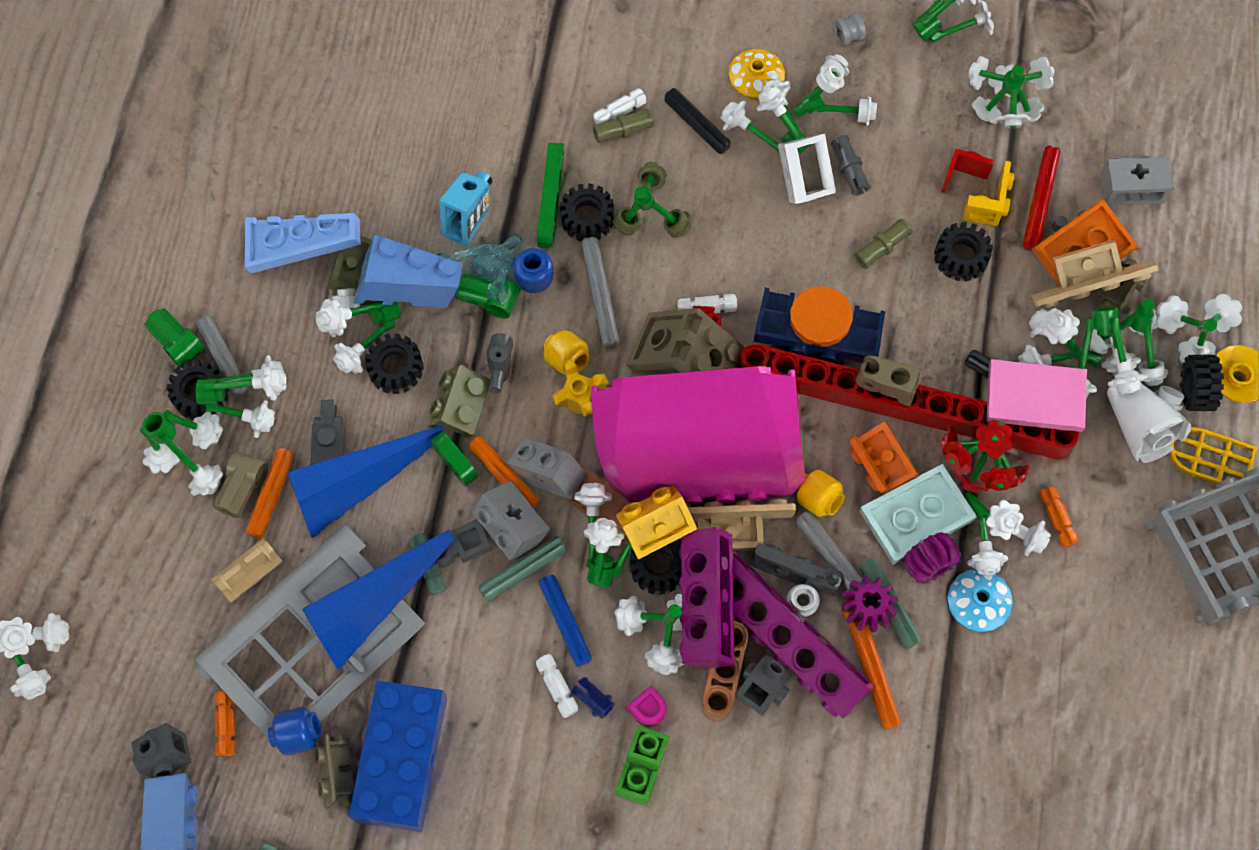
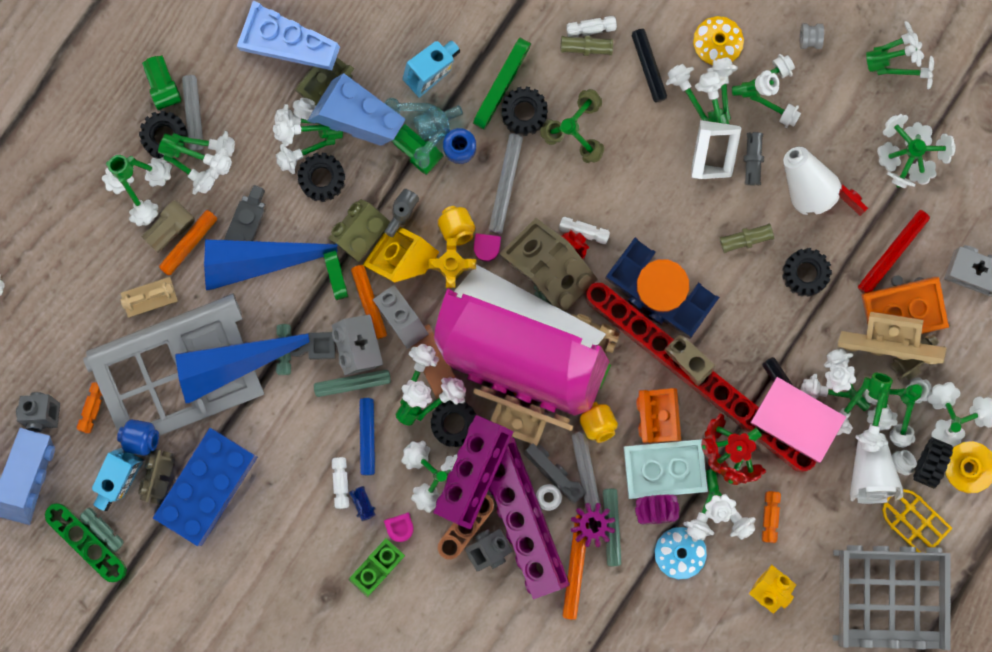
camera: 20 degrees right, 15 degrees up
yellow bracket [616,485,697,559] -> none
yellow bracket [962,161,1015,226] -> none
none -> medium azure torso [92,448,144,511]
none -> yellow slope [363,227,439,283]
none -> dark pink tile [474,233,501,262]
none -> yellow brick [749,565,796,614]
none -> white cone [783,147,842,215]

